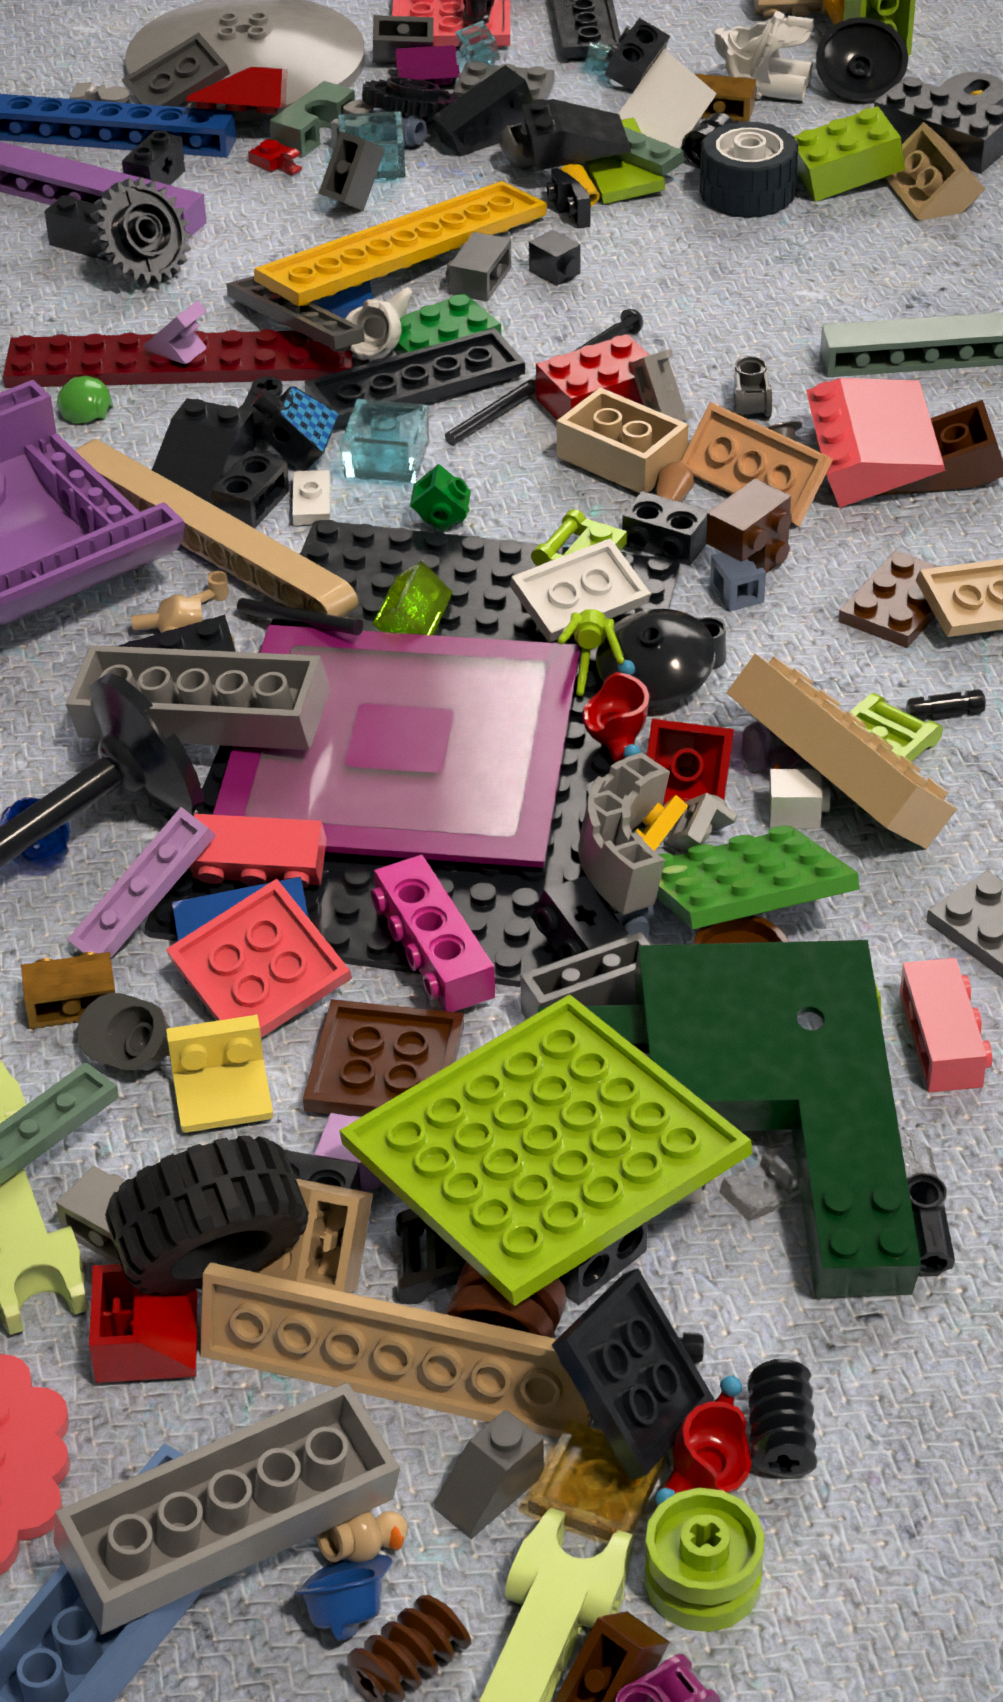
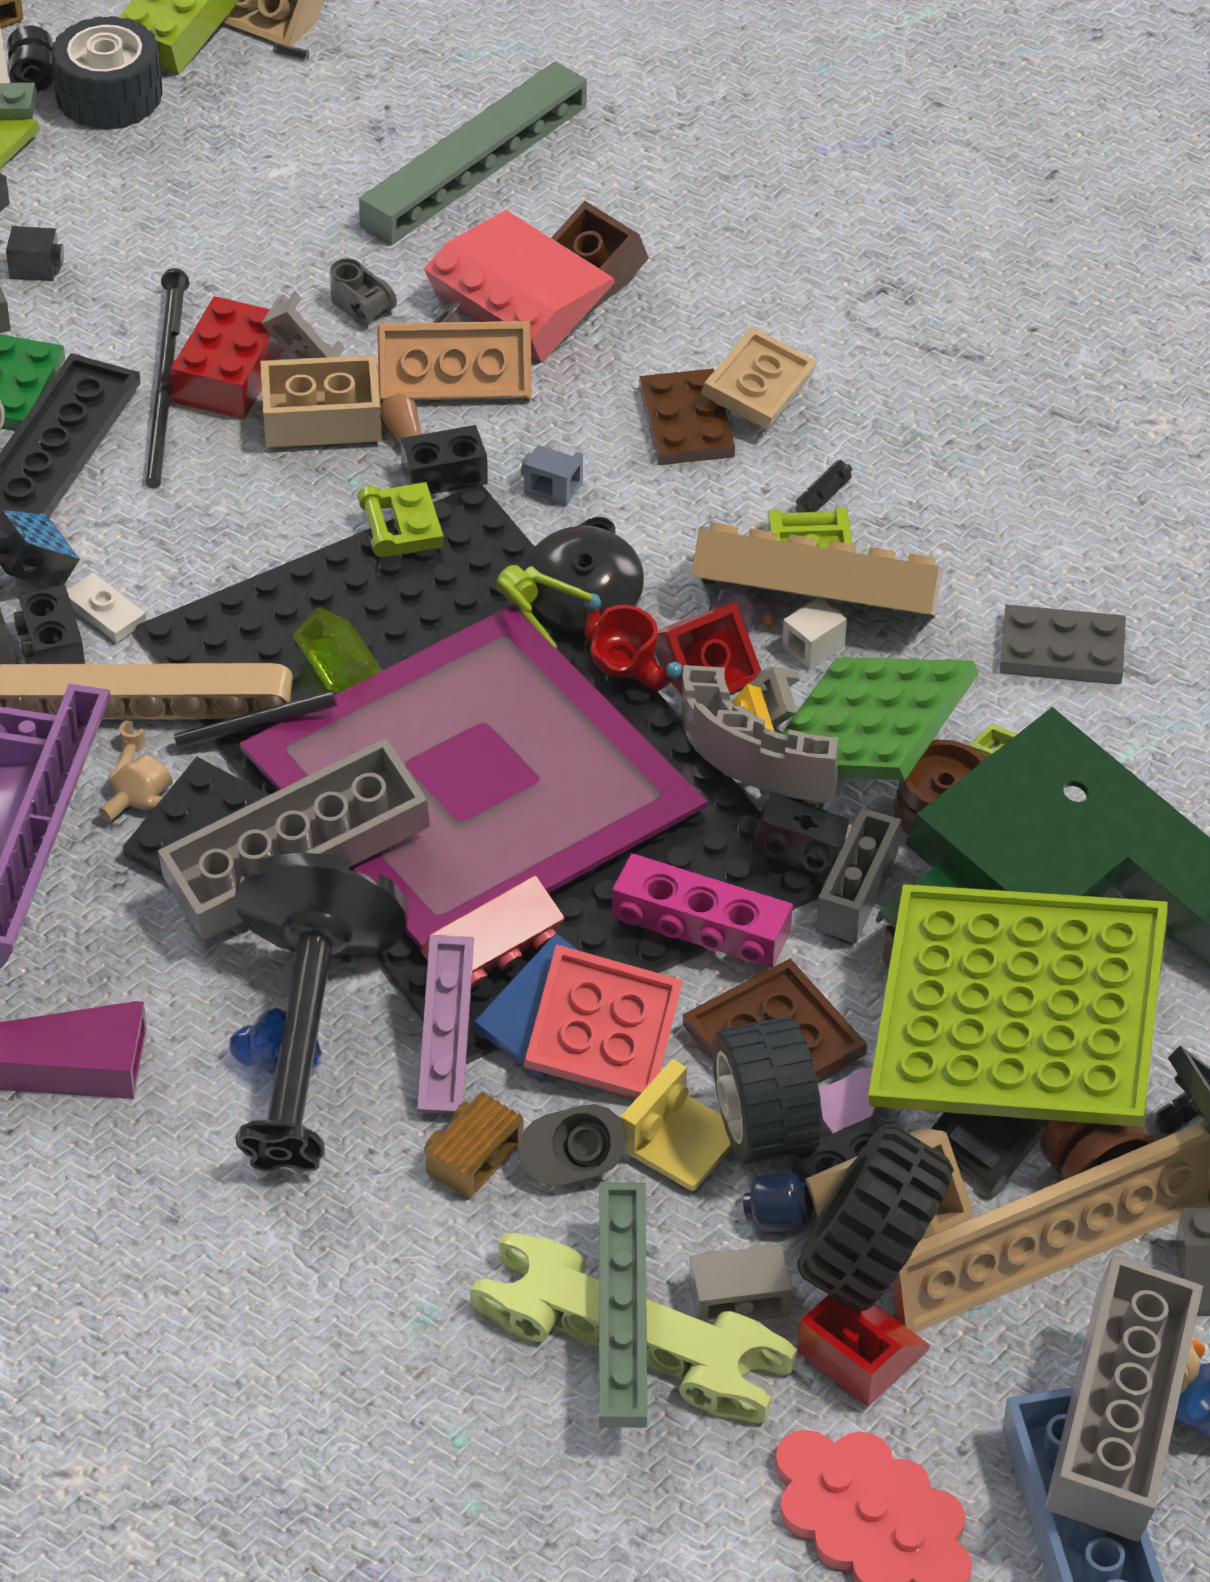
camera: 45 degrees left, 5 degrees up
clear light blue brick [342,399,430,483] -> none
green brick [410,464,471,533] -> none
white plate [510,538,651,643] -> none
reddish brown brick [706,479,792,573] -> none
coral brick [900,958,992,1093] -> none
none -> black leg [273,43,309,60]
none -> black wheel [712,1016,823,1164]

